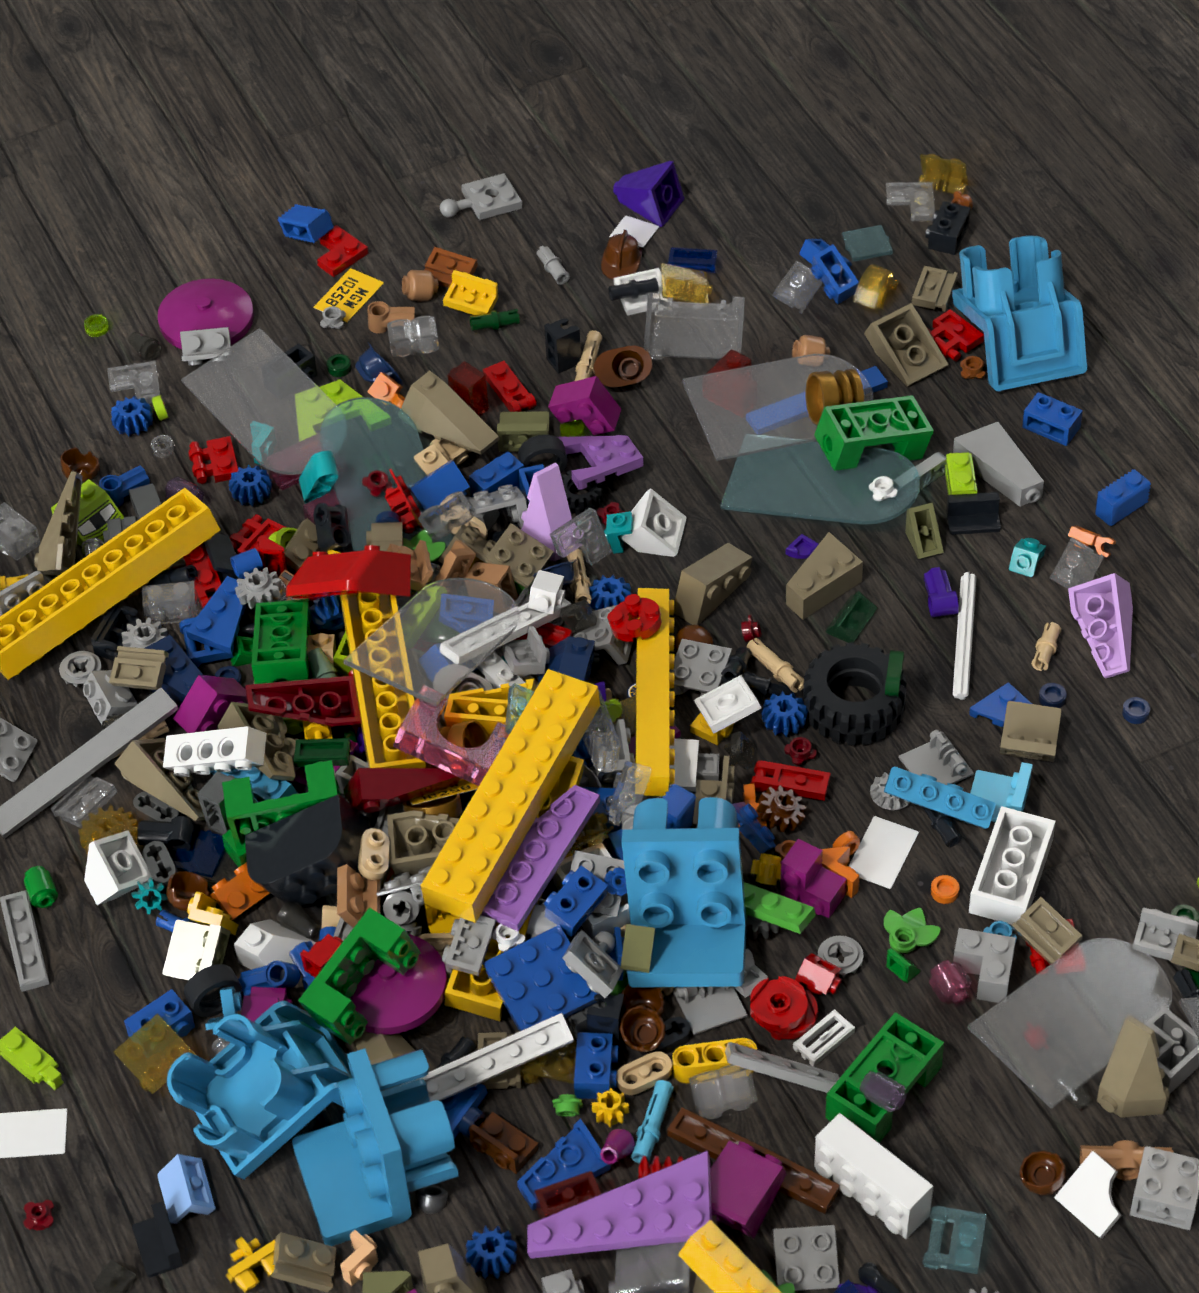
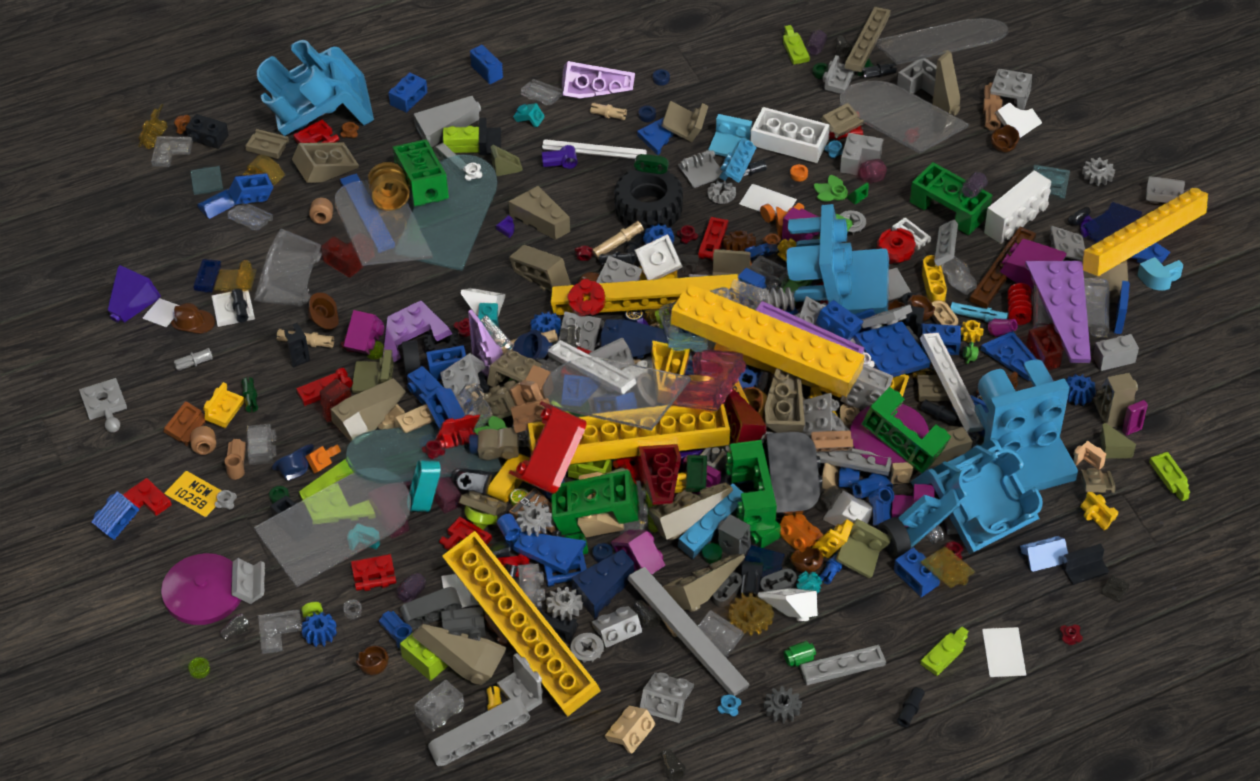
camera: 90 degrees left, 0 degrees up
dark tan plate [109,646,169,690] -> none
white brick [163,726,267,777] -> none
blue gear [229,464,272,507] -> none
red slope [258,536,287,577] -> none
red brick [300,934,343,978] -> none
tan plate [358,828,390,880] -> none
white brick [528,570,565,614] -> none
blue plate [604,867,627,896] -> none
olive slope [620,924,655,973] -> none
brick [795,953,842,995] -> none
clear green slope [825,591,877,643] -> none
plate [1068,526,1116,557] -> none

